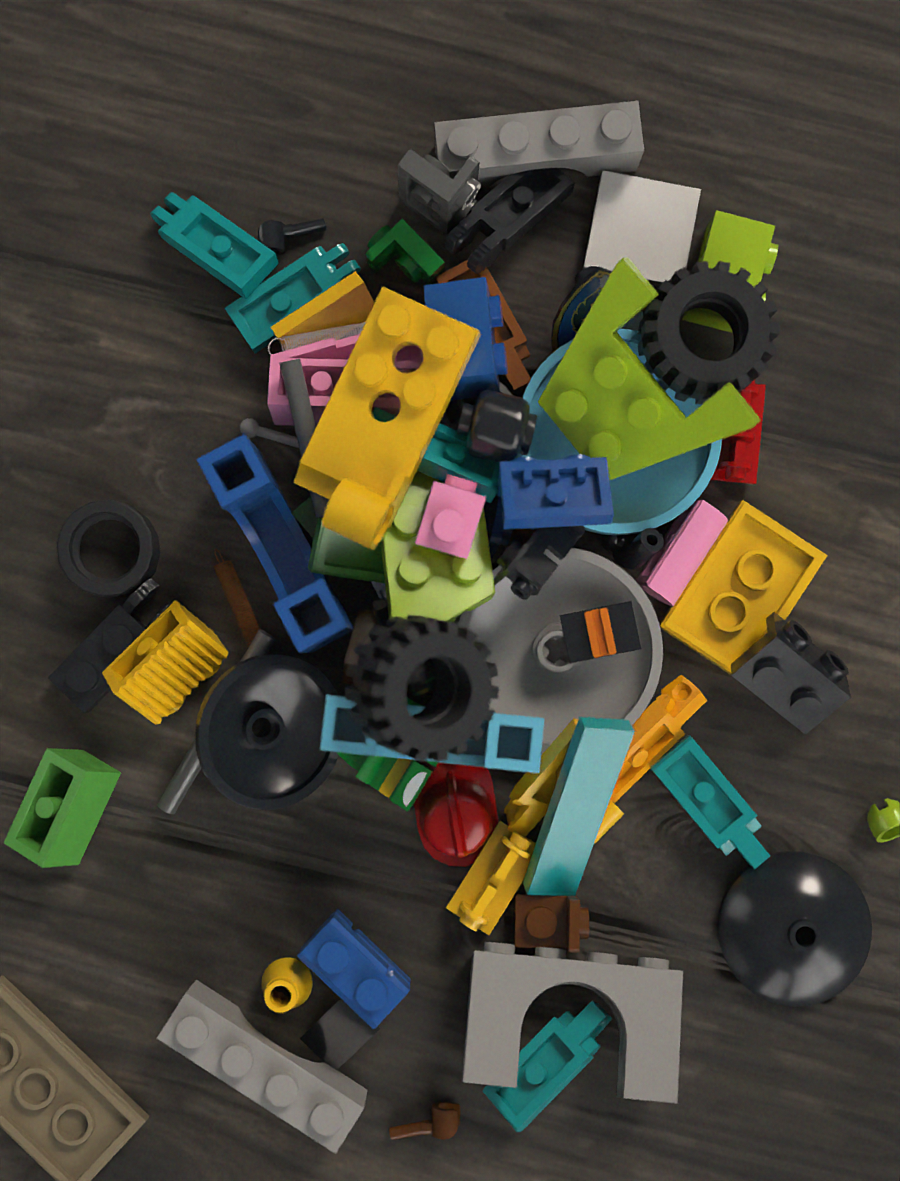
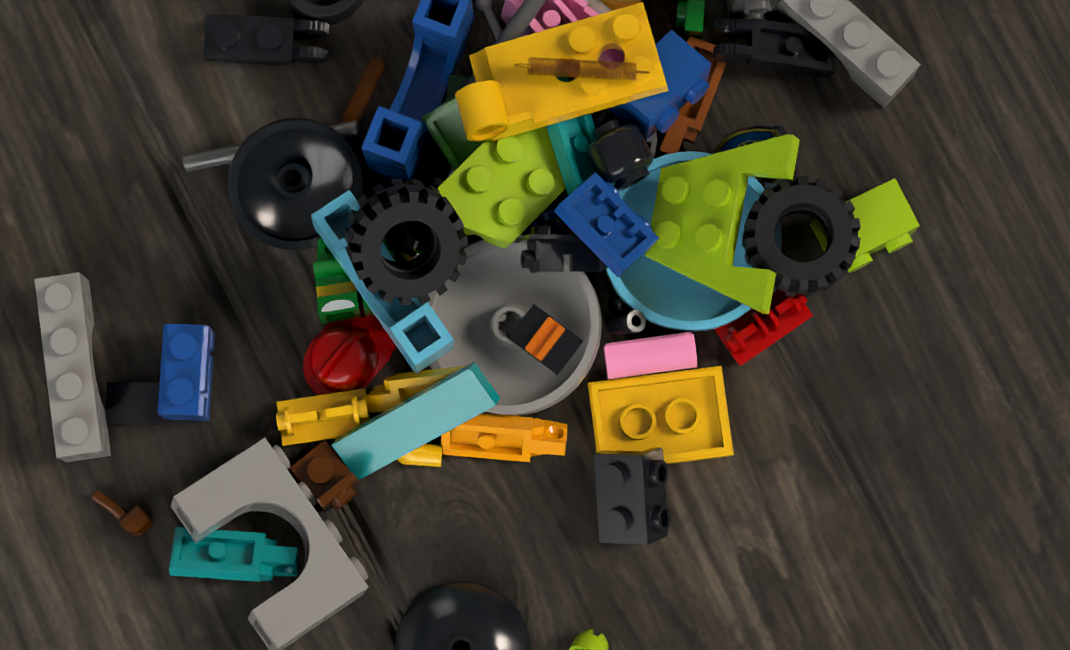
camera: 55 degrees right, 5 degrees down
bright green brick [4,748,121,868] -> none
yellow brick [102,600,229,725] -> none
yellow cone [261,958,313,1013] -> none
bright pink bracket [415,474,486,559] -> none
white tile [583,170,701,287] -> none
teal hinge [650,735,771,869] -> none
none -> dark orange piece [515,57,650,81]

